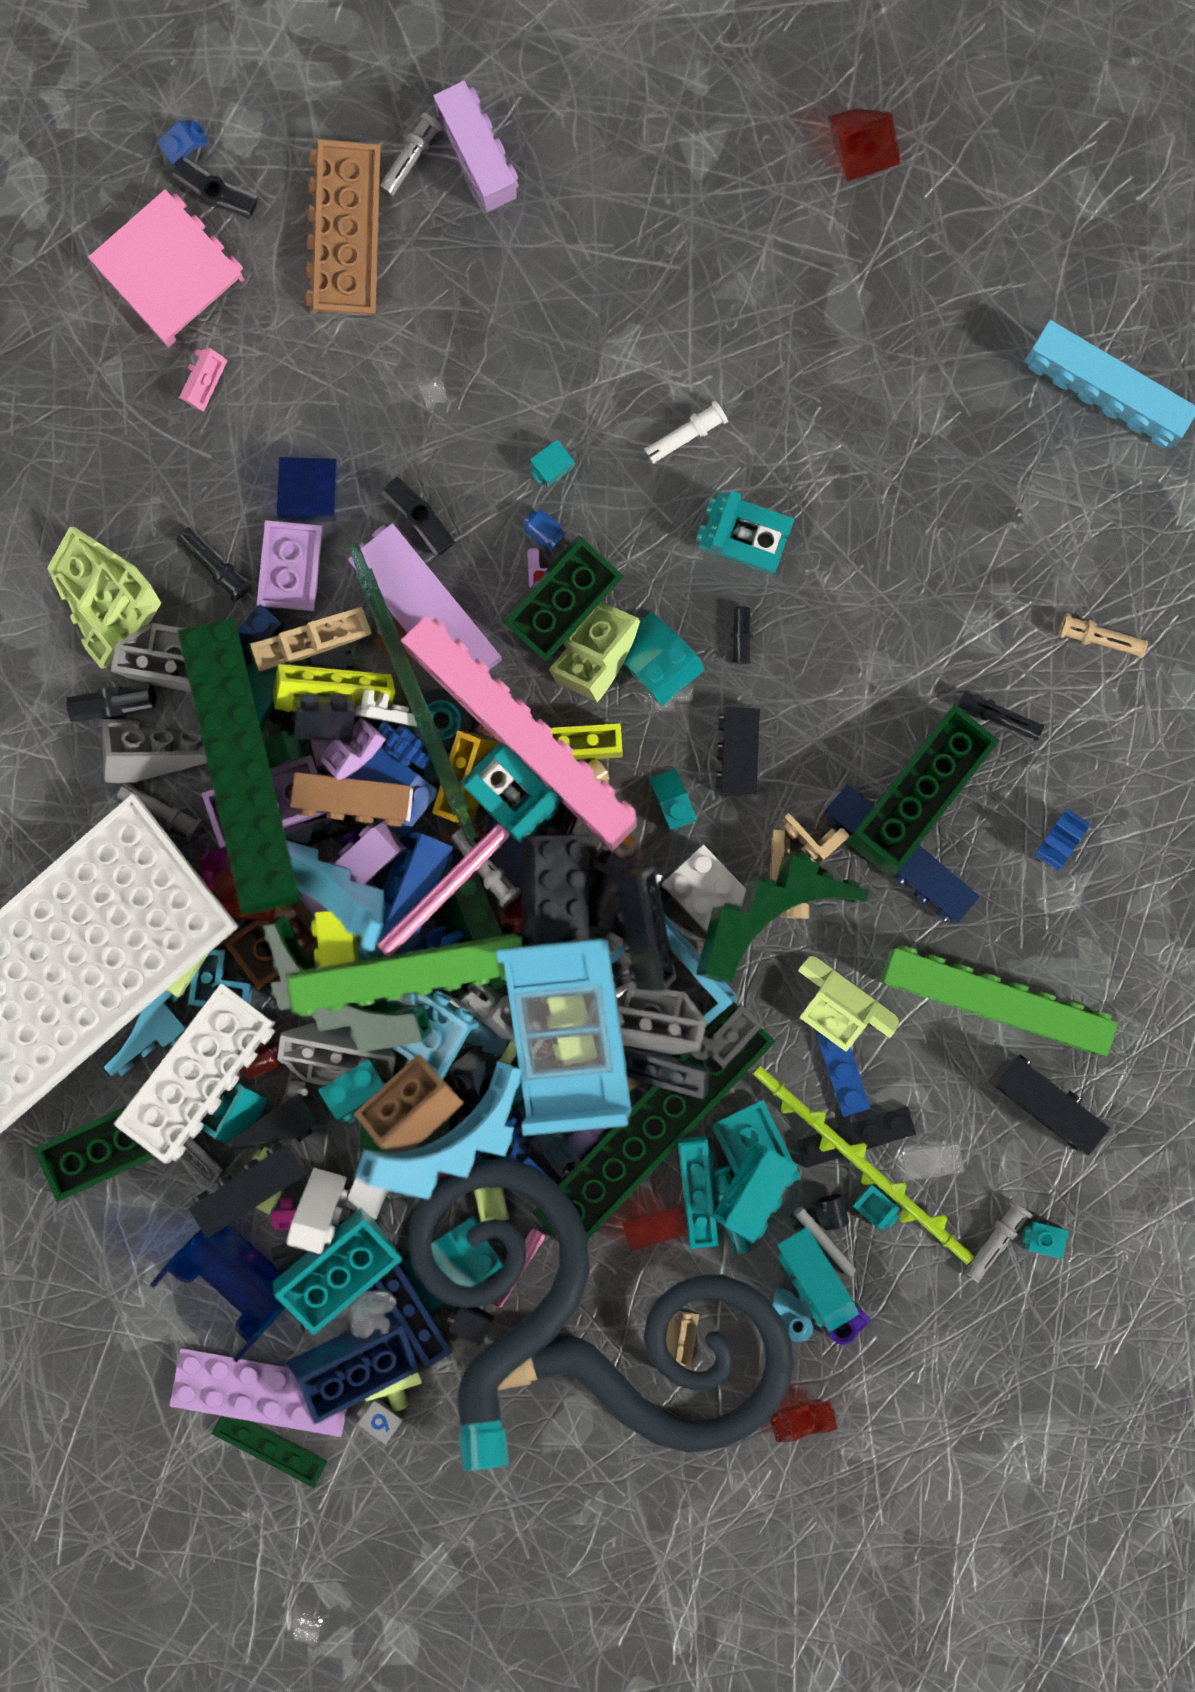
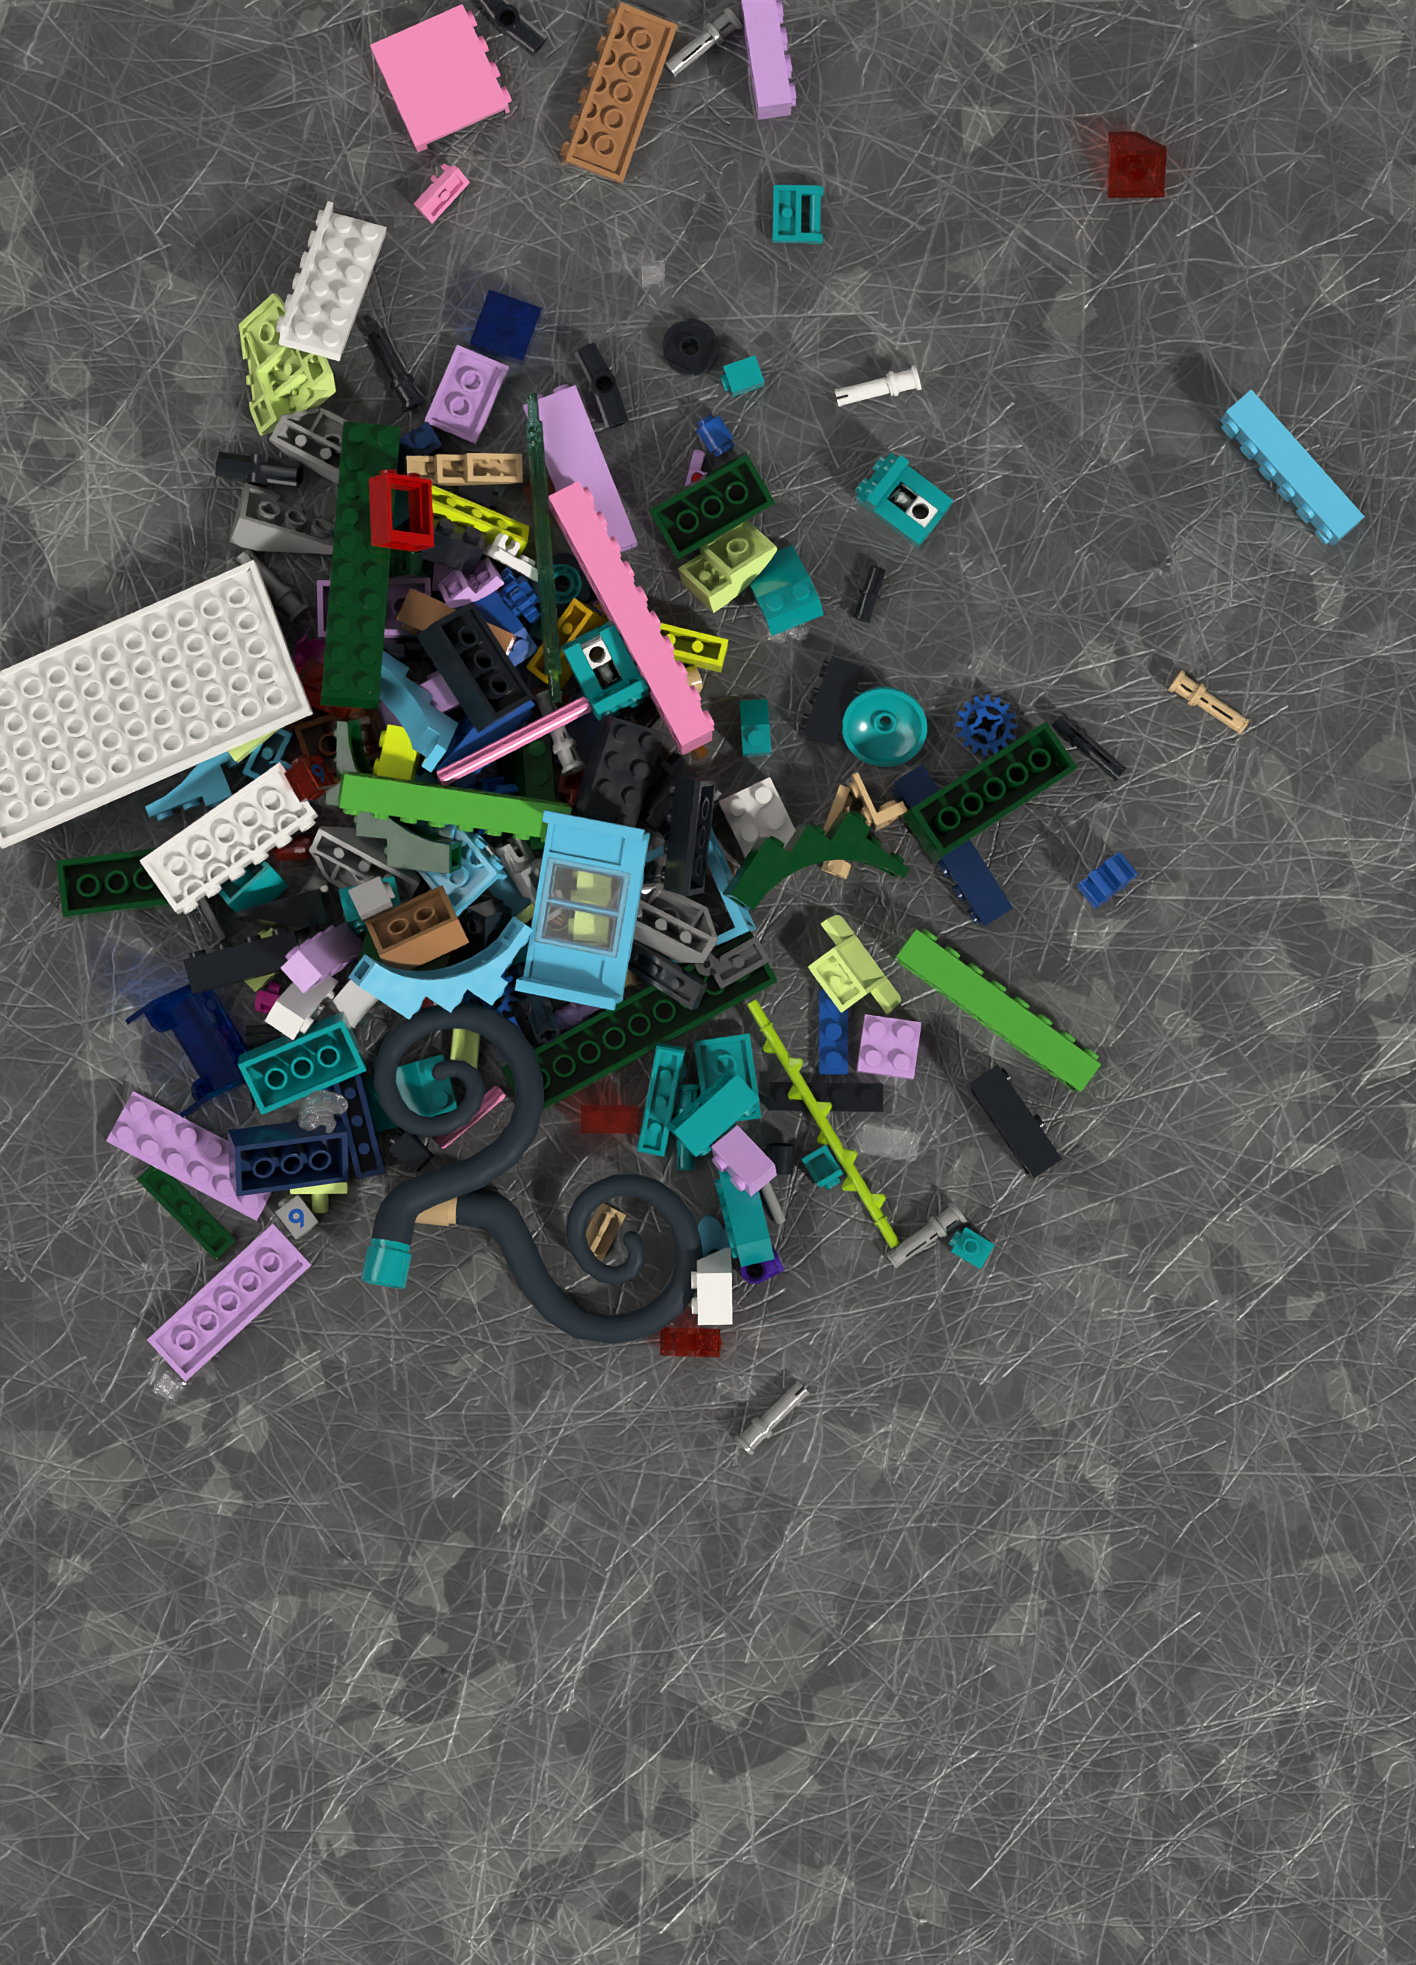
camera: 20 degrees right, 0 degrees up
none -> lavender plate [147,1223,312,1382]
none -> white bracket [276,201,387,361]
none -> lavender brick [281,922,363,994]
none -> clear red brick [284,755,335,803]
none -> light grey brick [348,876,395,921]
none -> red window [369,470,434,552]
none -> black slope [417,601,534,733]
none -> black plate [662,319,719,377]
none -> white slope [691,1247,732,1325]
none -> lavender brick [711,1125,777,1196]
none -> light grey pin [733,1381,810,1456]
none -> teal plate [773,185,824,245]
none -> teal dish [842,687,927,767]
none -> lavender brick [856,1014,922,1080]
none -> blue gear [955,694,1017,757]

